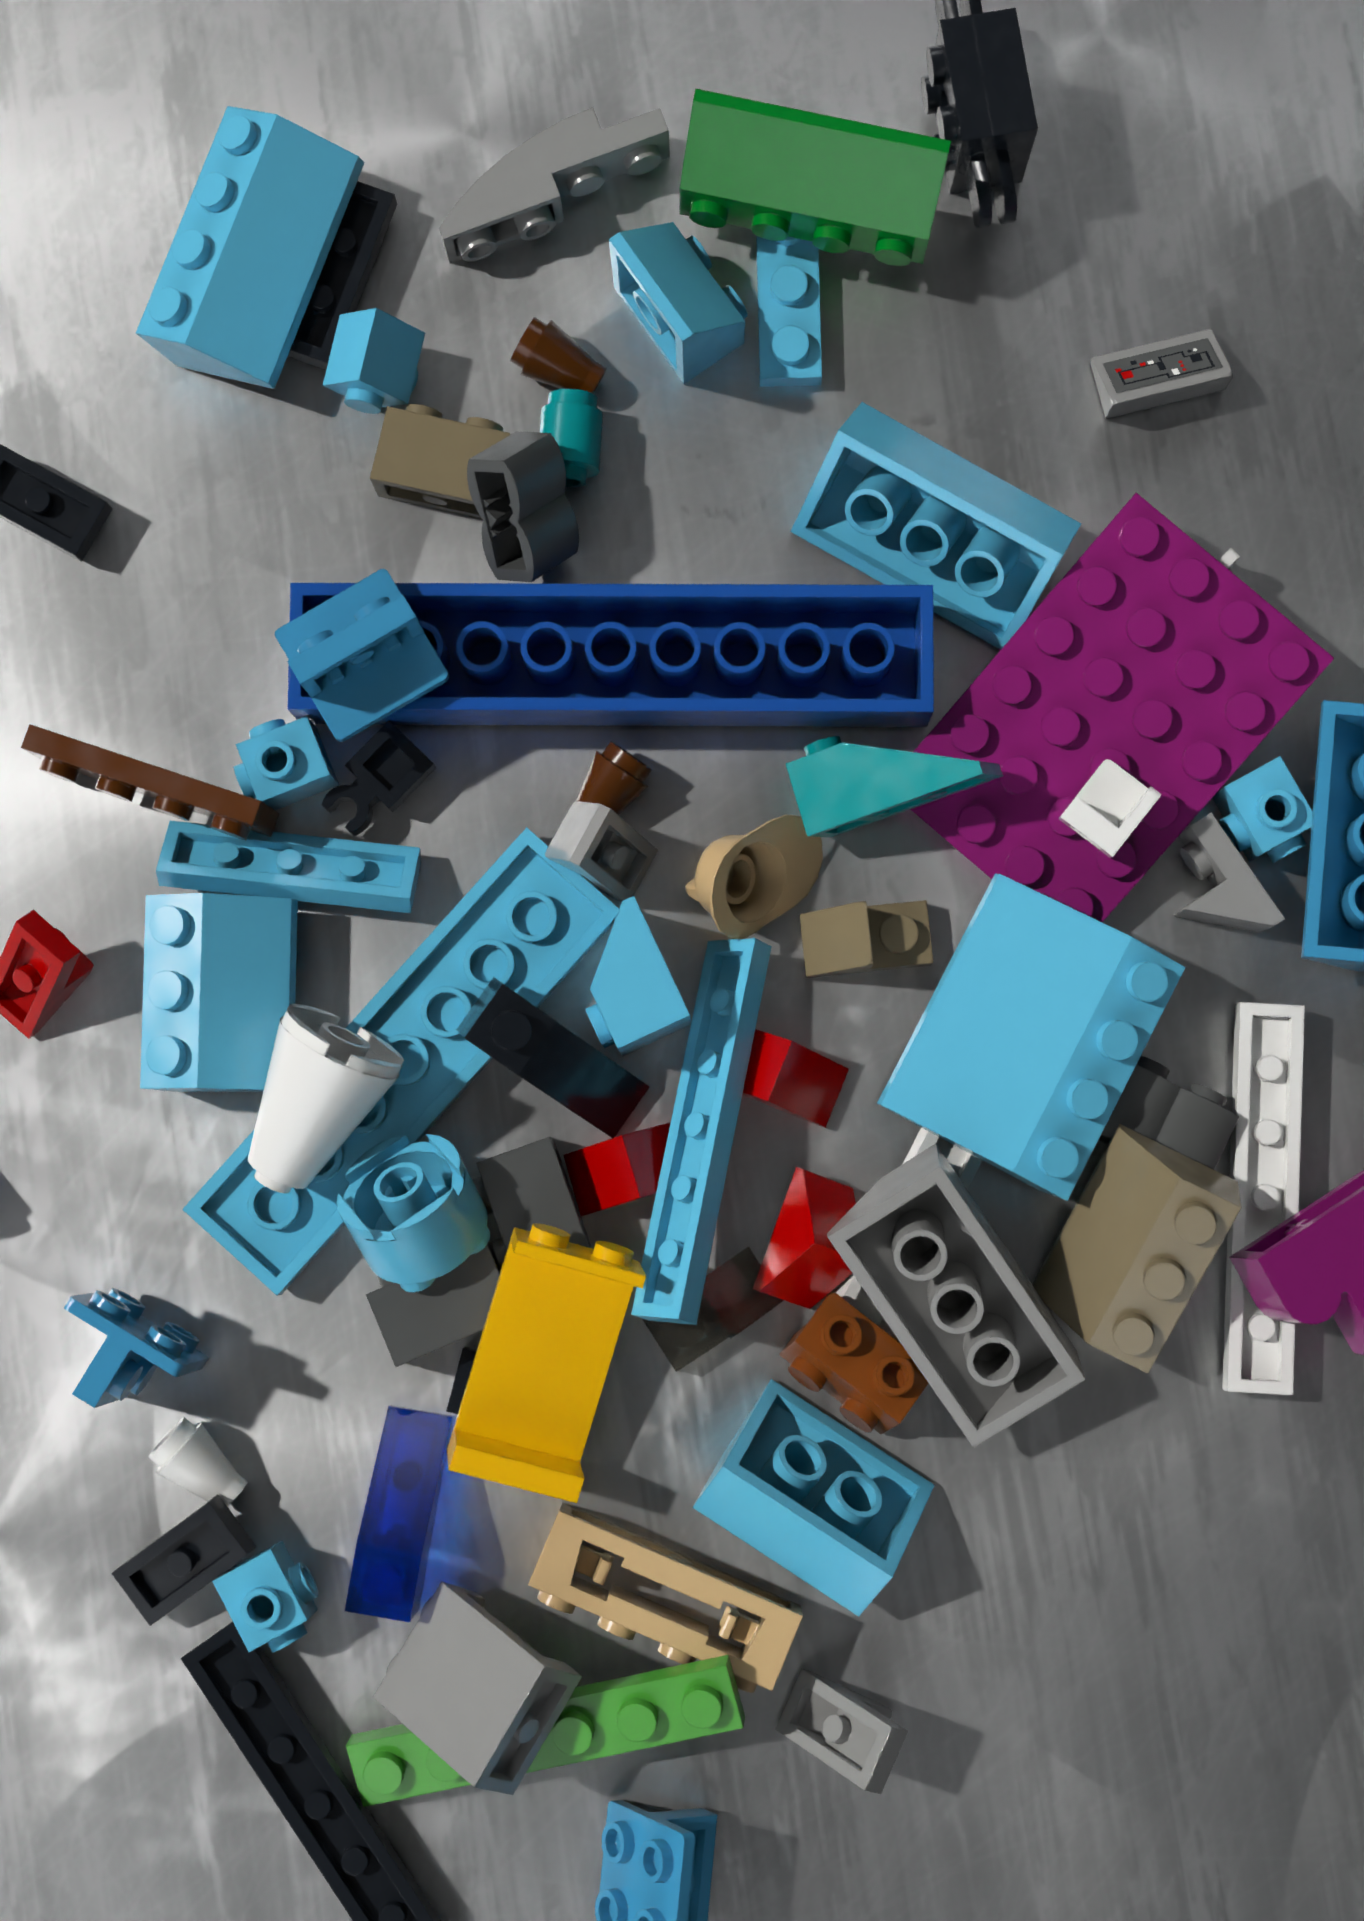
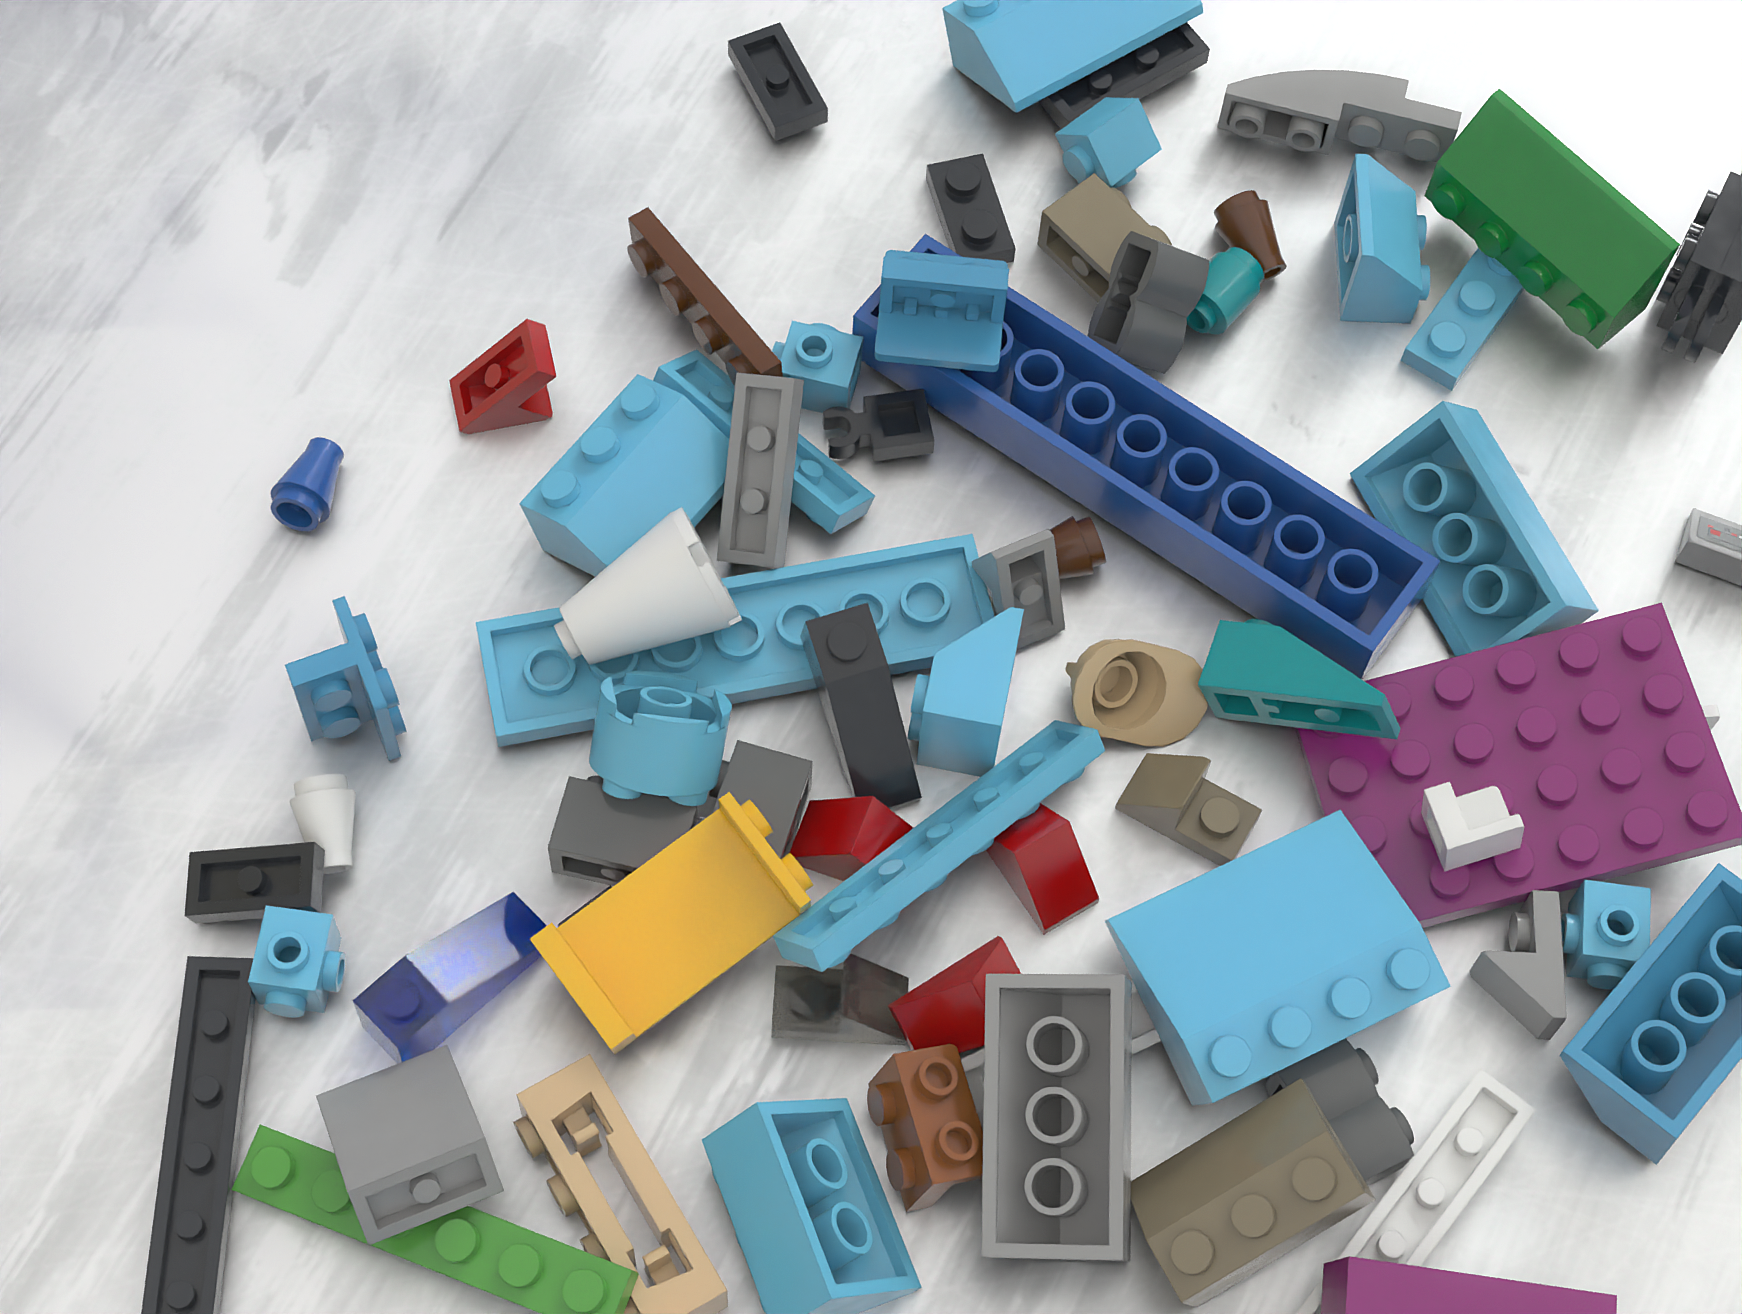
camera: 25 degrees right, 20 degrees down
none -> light grey plate [716,373,804,568]
none -> black plate [926,153,1016,263]

